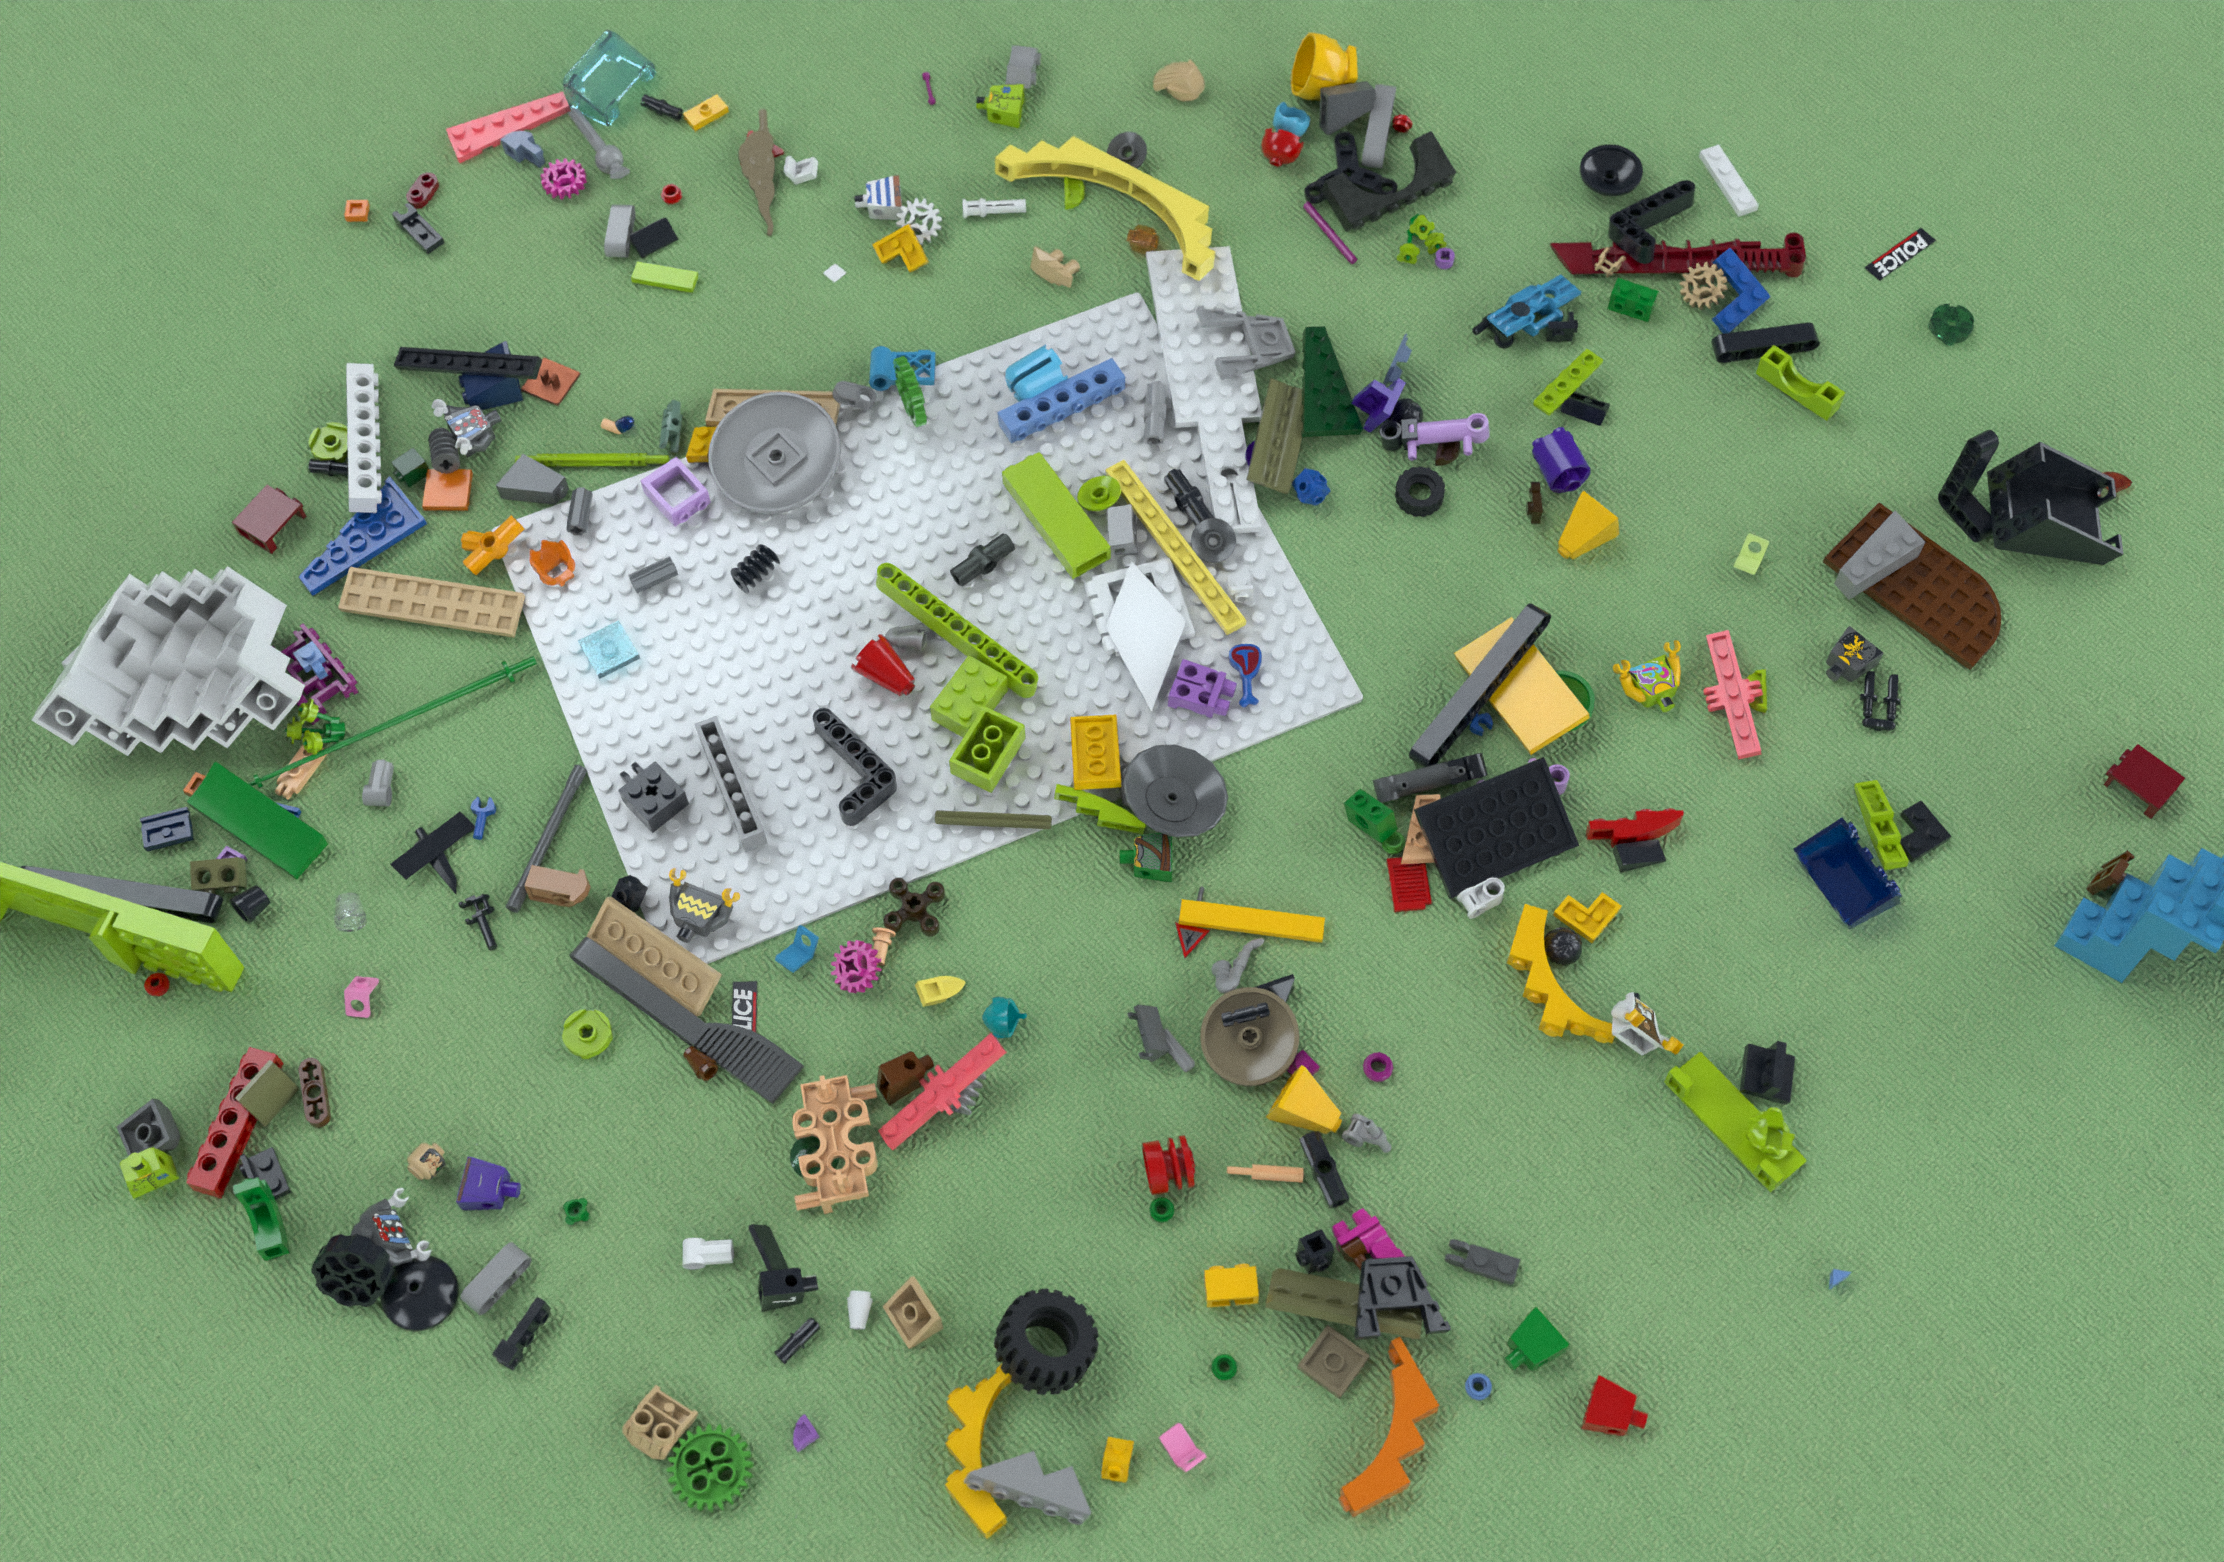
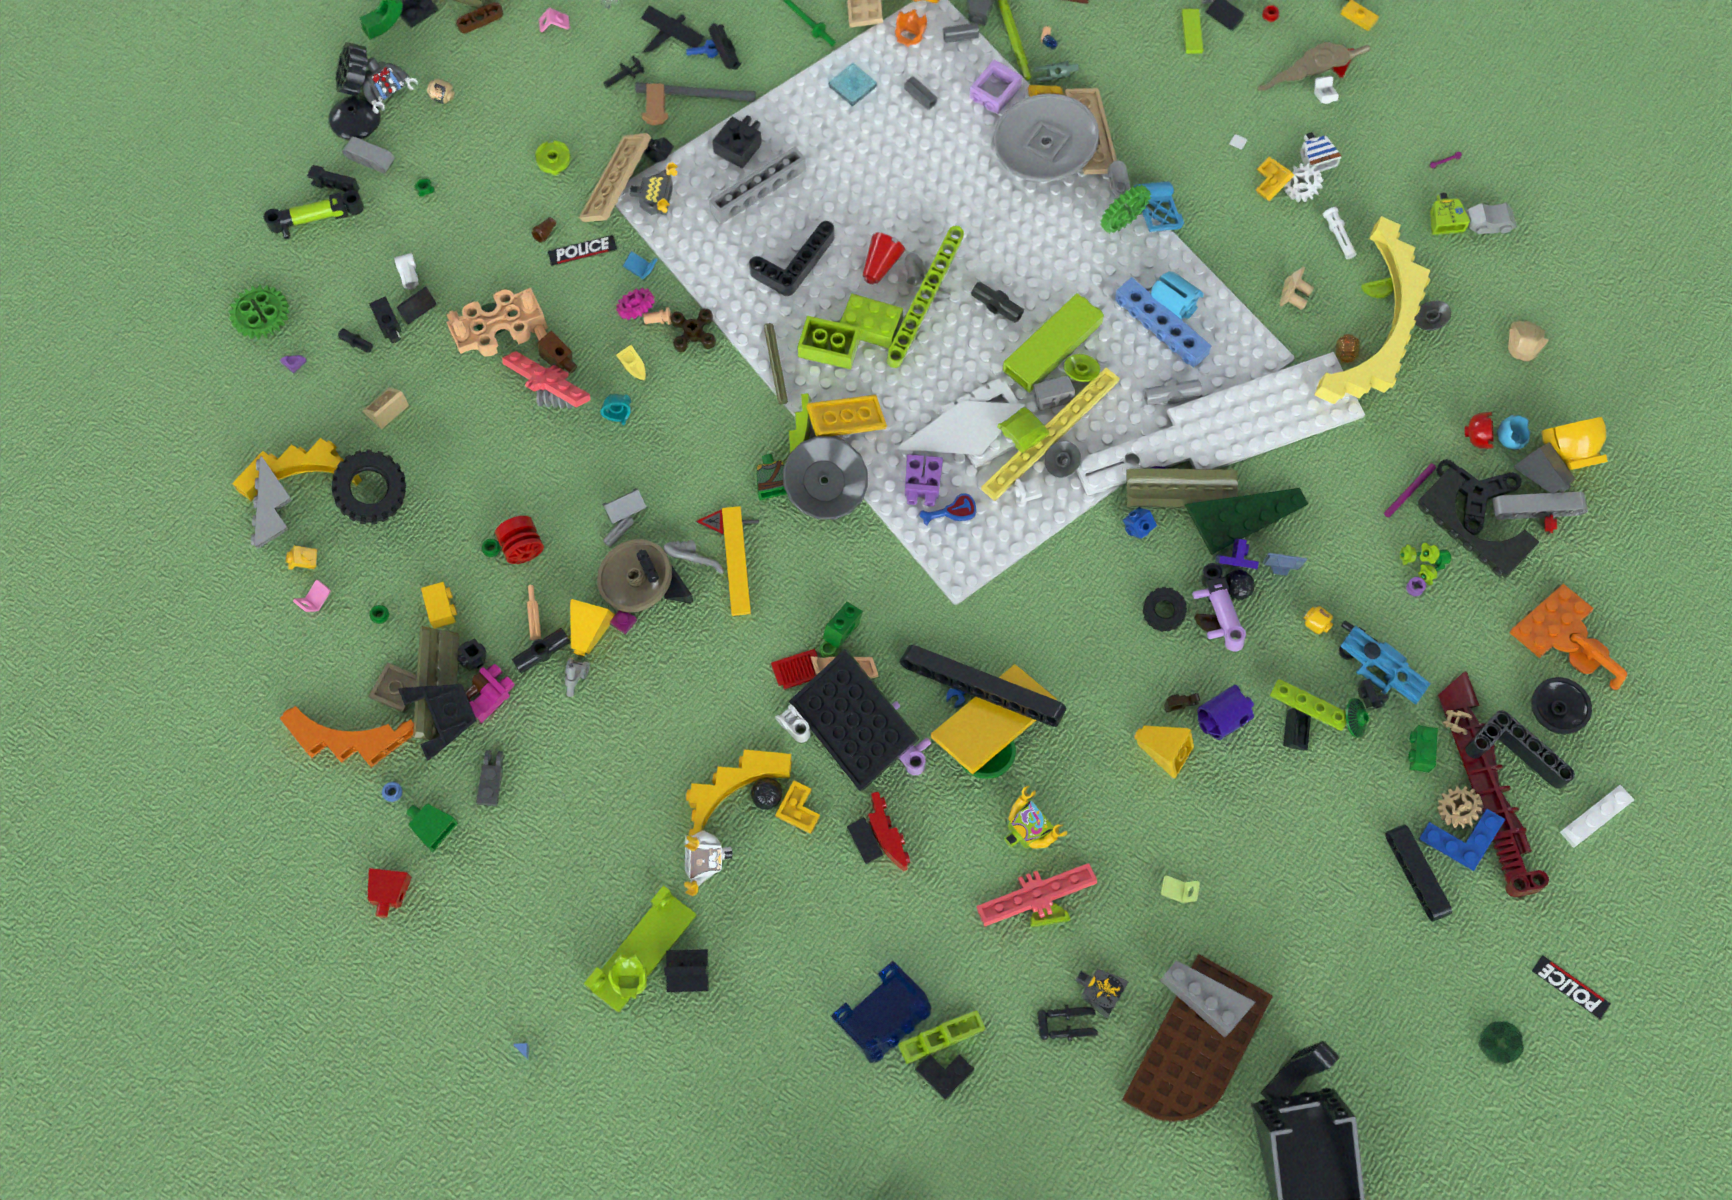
camera: 75 degrees right, 5 degrees up
dark purple torso [456,1156,521,1210] -> none
dark grey piece [569,937,804,1104] -> none
tan slope [622,1385,698,1460] -> none
black piece [731,544,780,594] -> none
white cone [847,1291,873,1330] -> none
black piece [1164,469,1214,527] -> none
light grey wing [1196,305,1296,380] -> none
magenta piece [1363,1052,1393,1082] -> none
dark grey piece [1373,753,1488,803] -> none
lime arch [1756,345,1846,421] -> none
none -> black piece [263,190,364,239]
none -> black piece [708,23,742,70]
none -> lime slope [997,407,1050,453]
none -> yellow head [1303,606,1334,635]
none -> dish [1346,698,1369,738]
none -> orange plate [1510,584,1627,690]

